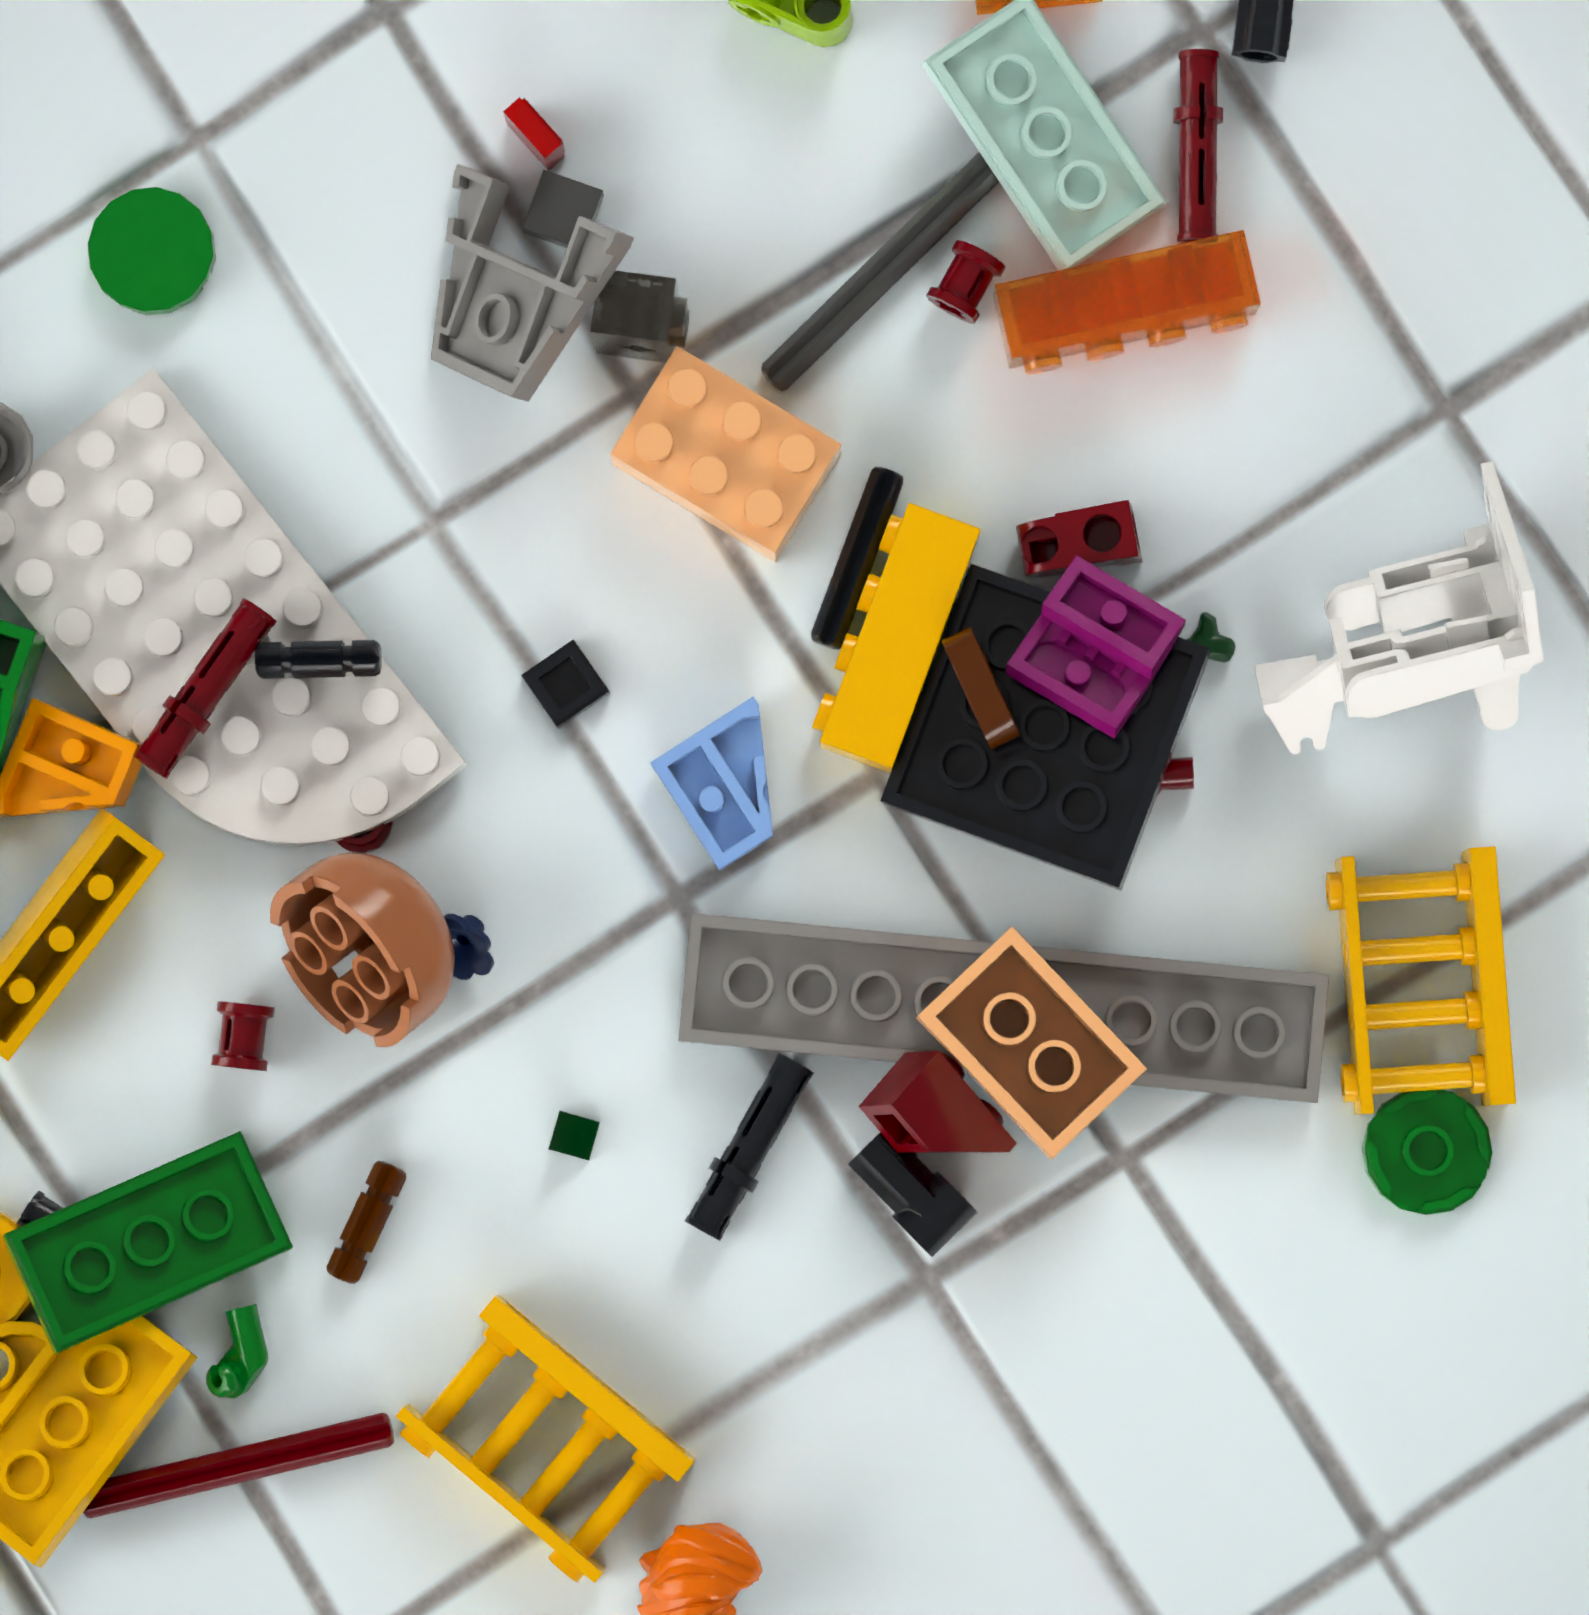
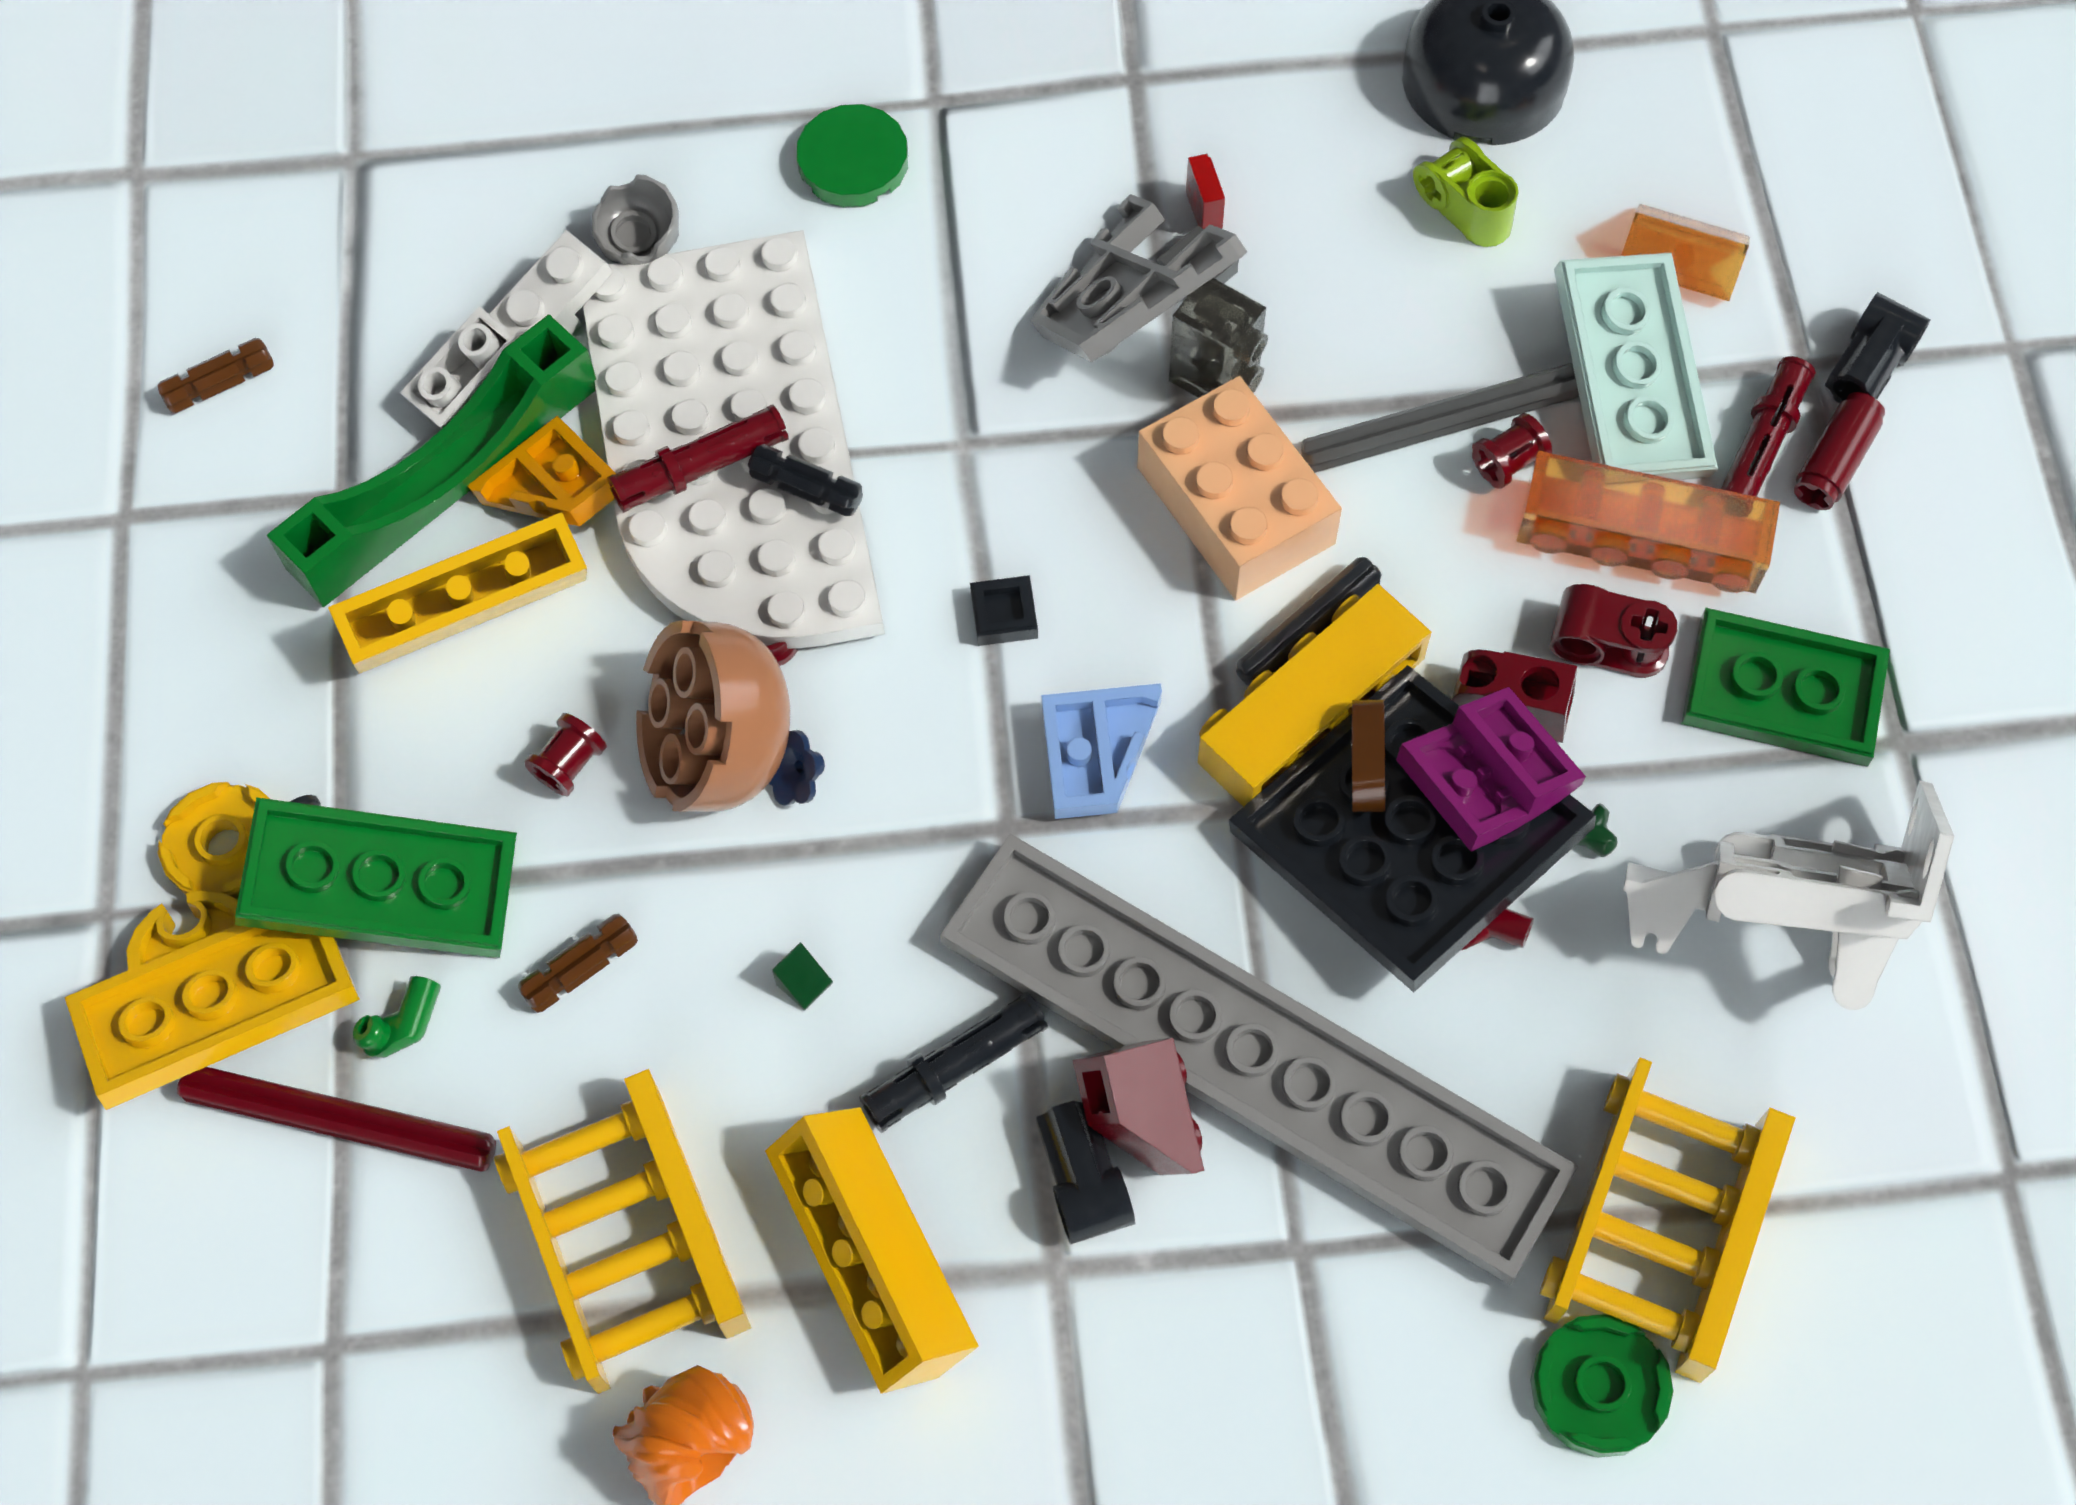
camera: 25 degrees right, 20 degrees down
light nougat brick [916,927,1147,1159] -> none
none -> yellow brick [765,1107,979,1394]
none -> dark red piece [1549,584,1677,678]
none -> green tile [1681,608,1890,767]
none -> dark red piece [1794,392,1885,510]

